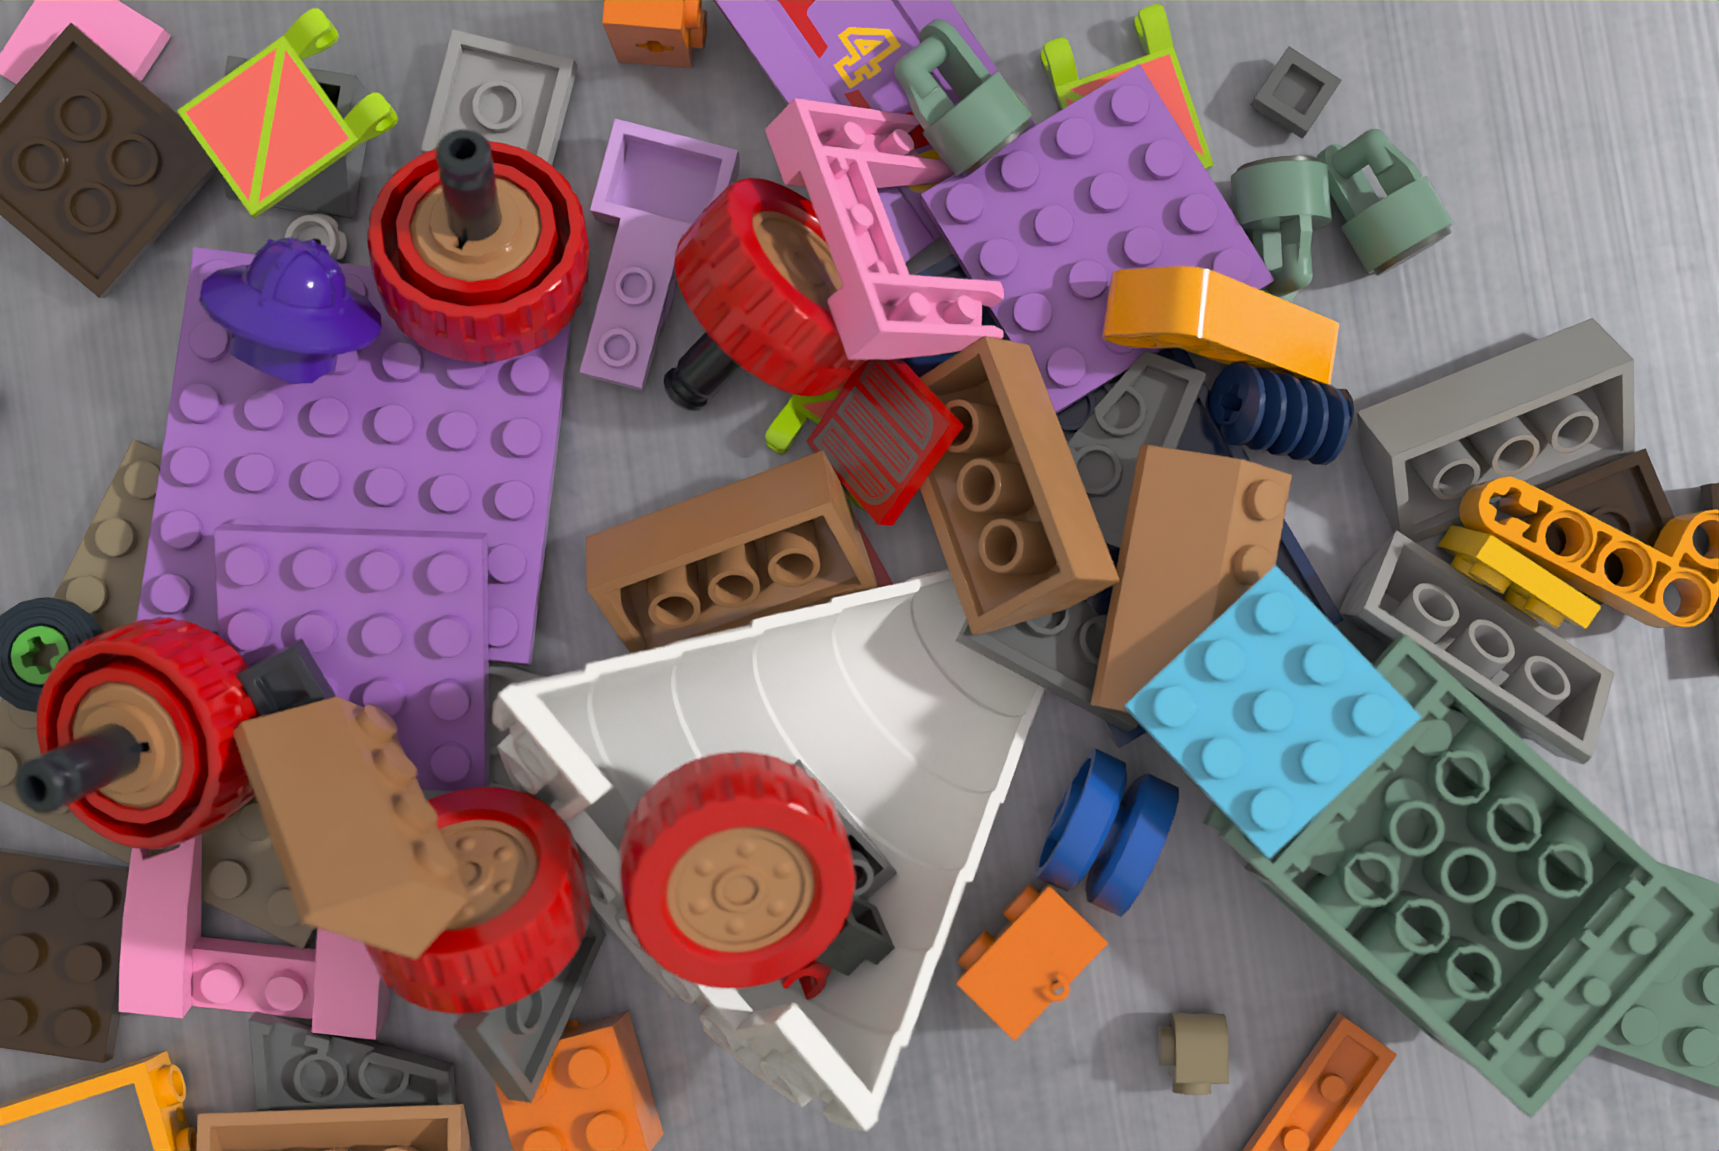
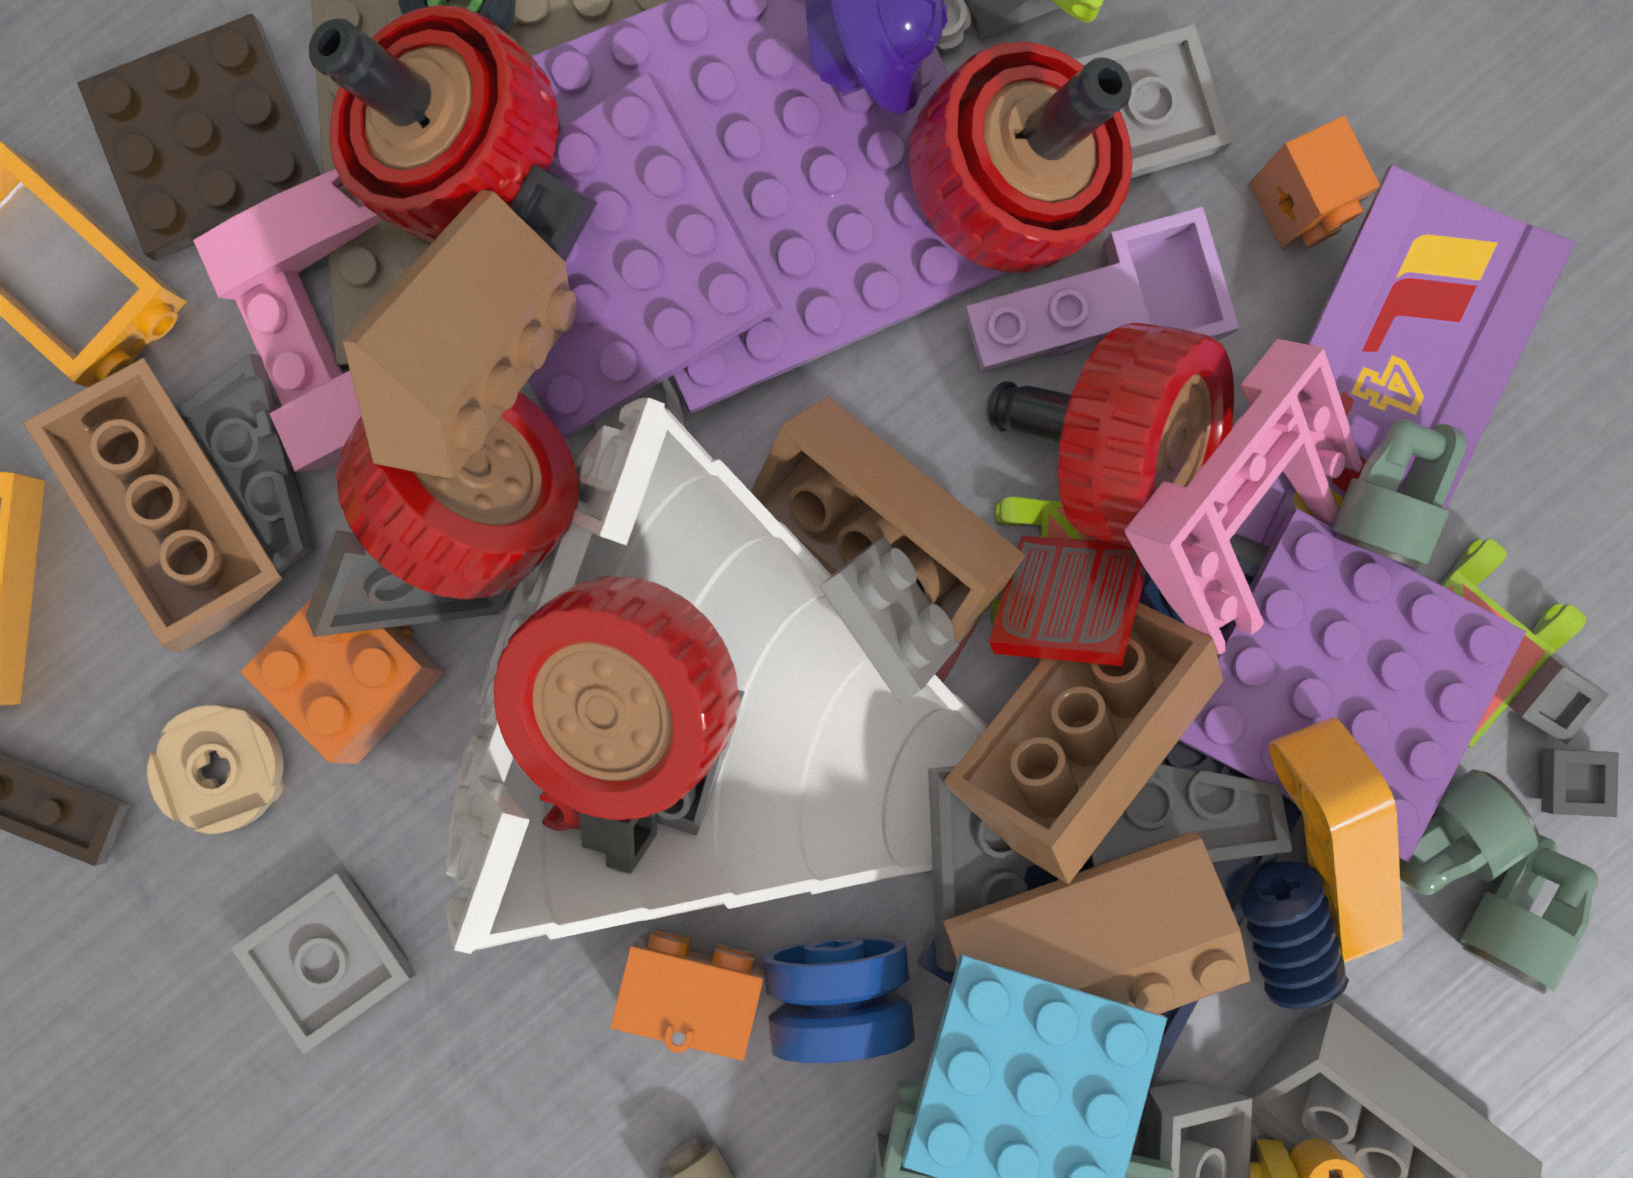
camera: 55 degrees right, 0 degrees up
none -> light grey plate [819,536,959,703]
none -> plate [1509,656,1608,745]

